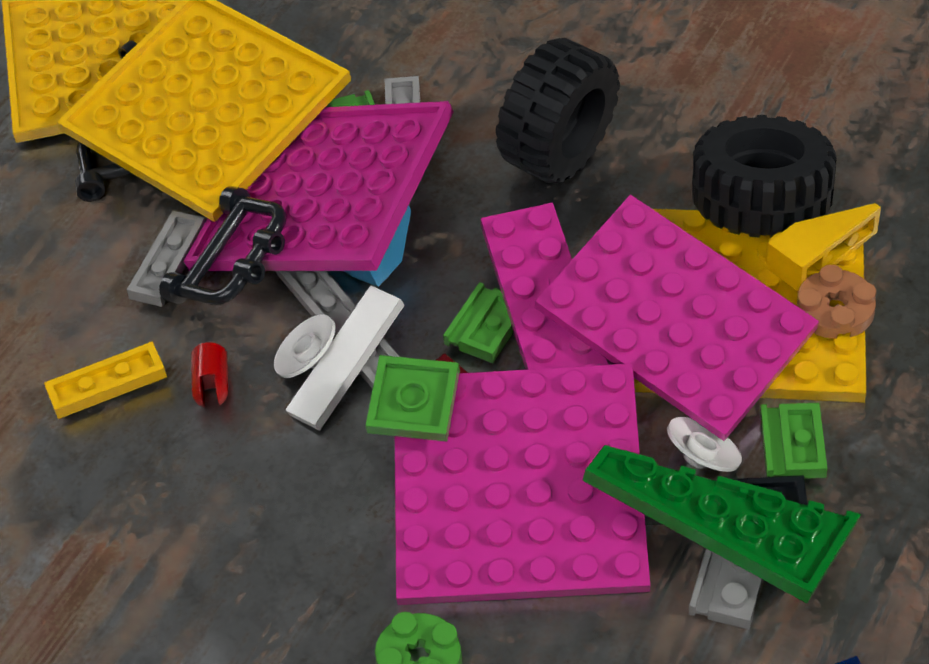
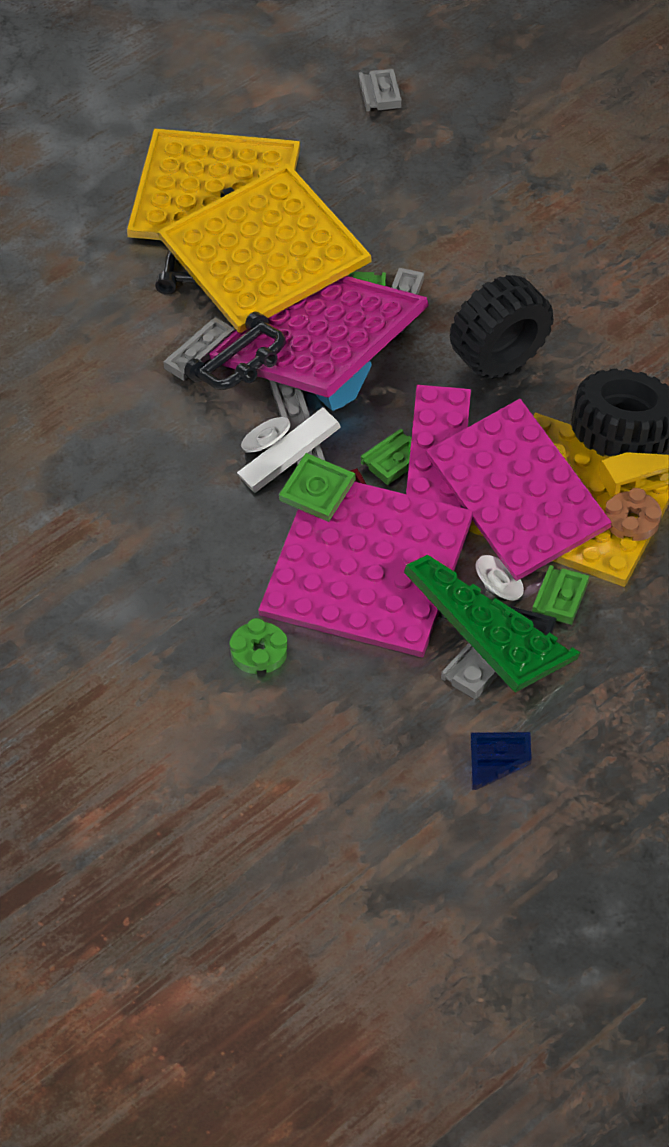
camera: 15 degrees right, 0 degrees up
yellow plate [44,341,167,419] -> none
red piece [191,342,228,408] -> none

